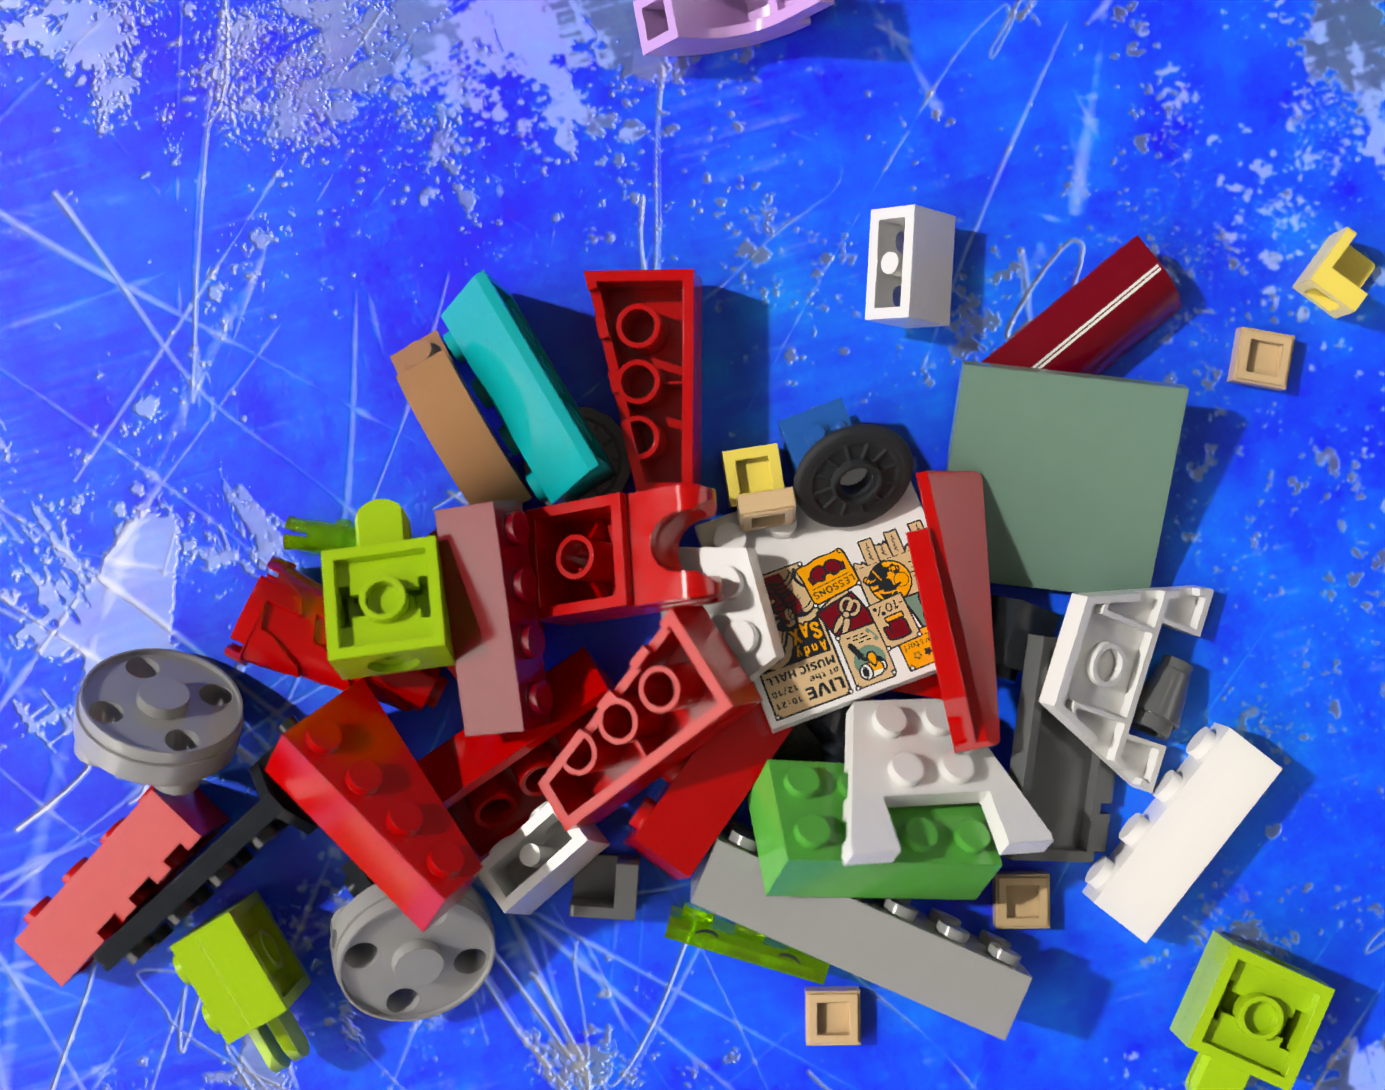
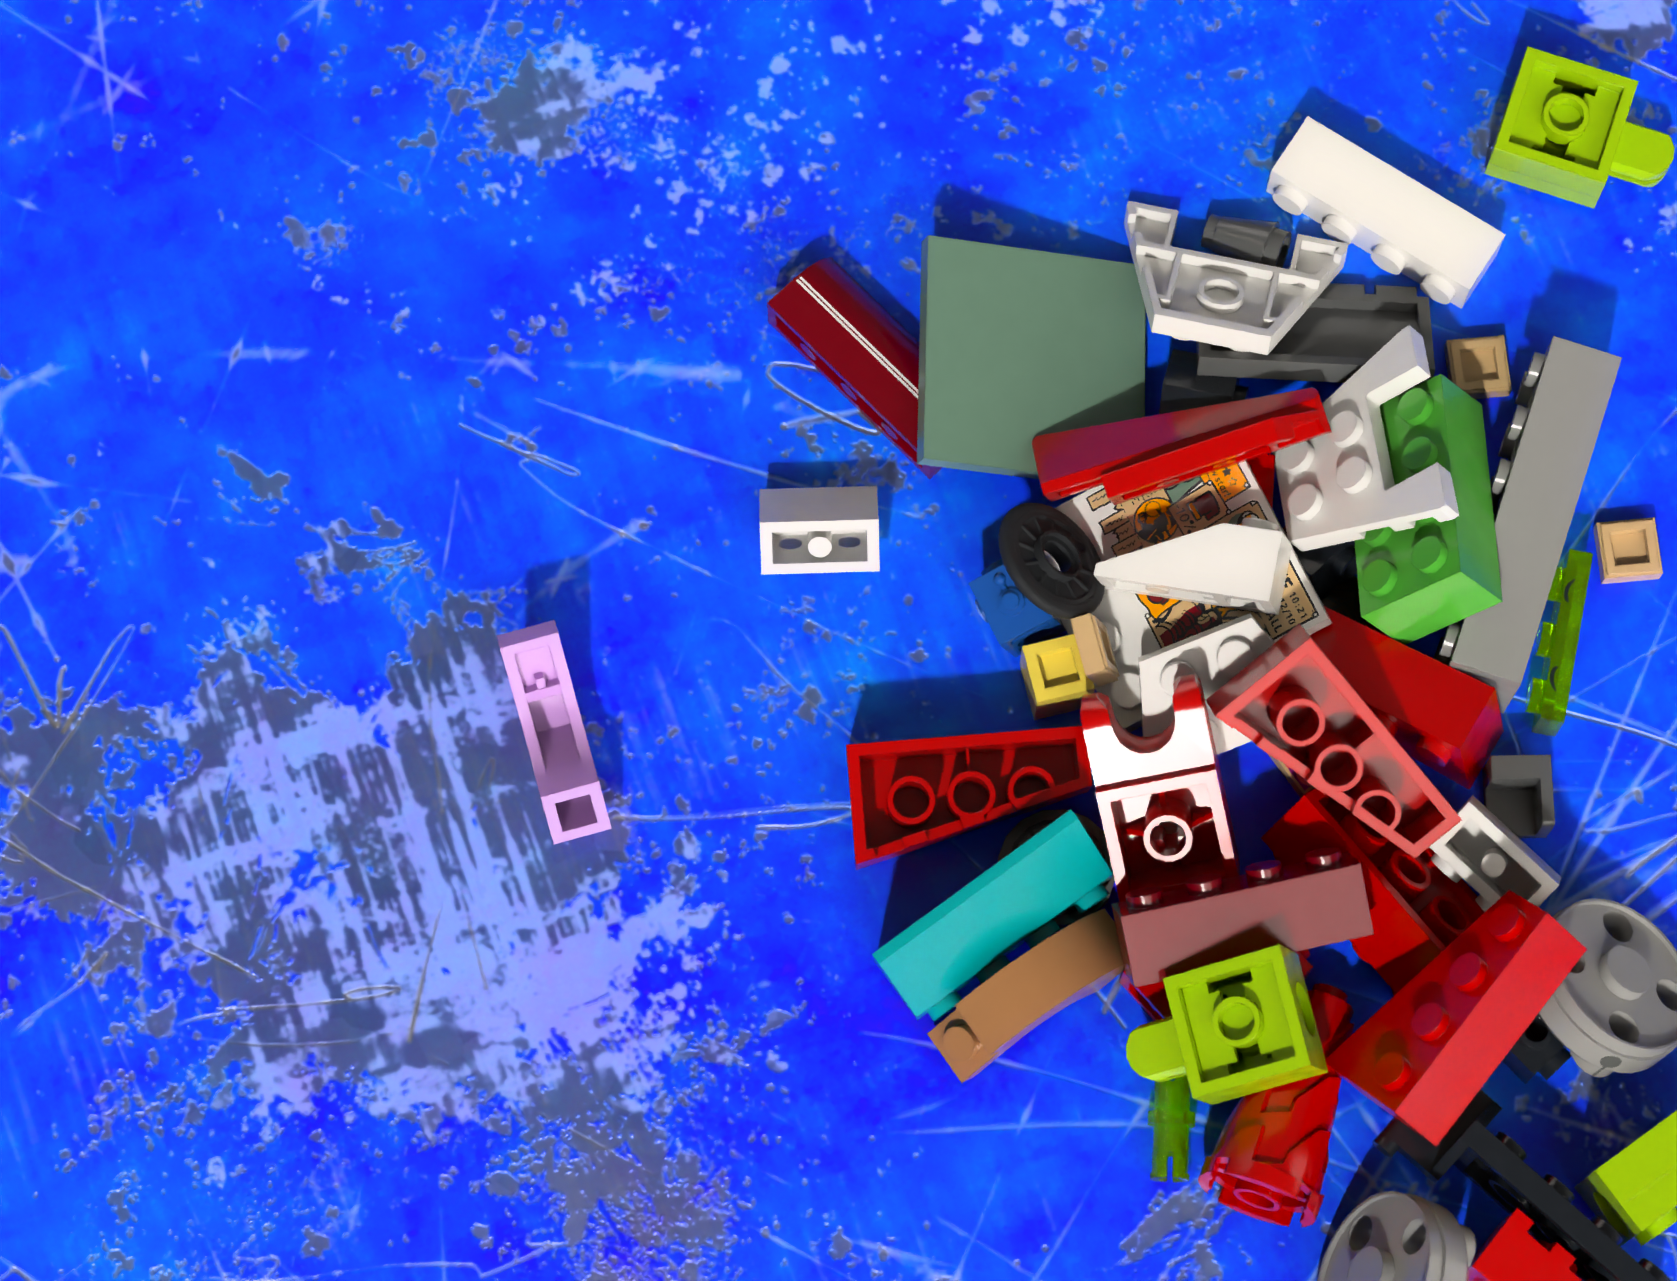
camera: 90 degrees left, 15 degrees down
tan tile [1227,327,1295,391] -> none
light yellow panel [1292,226,1375,319] -> none
none -> white slope [1094,518,1292,615]

